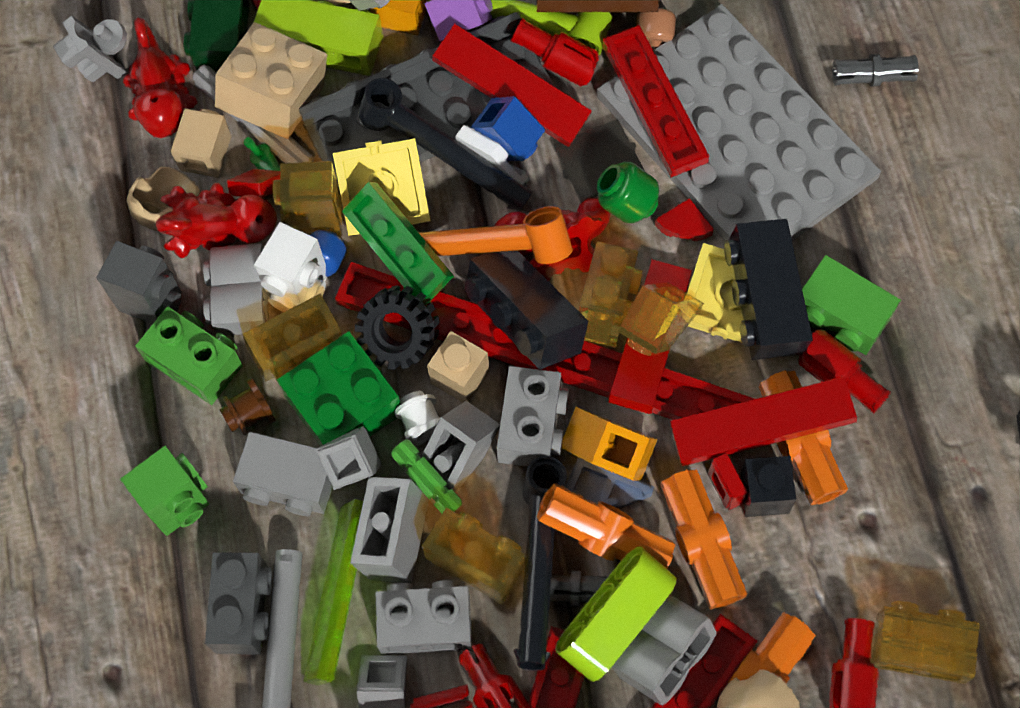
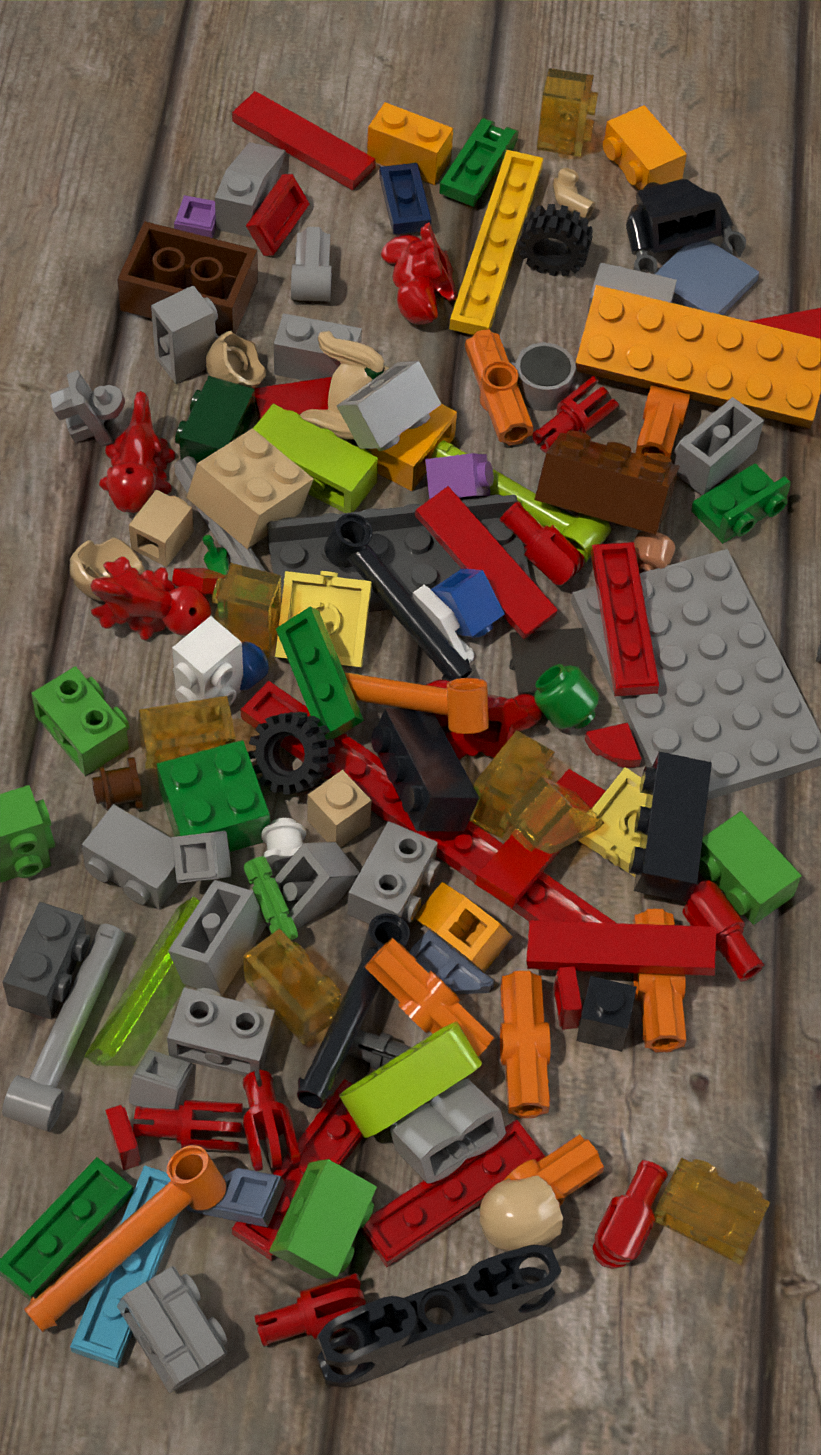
camera: 10 degrees right, 10 degrees down
dark grey brick [96,241,182,324] -> none
light grey brick [203,243,269,336] -> none

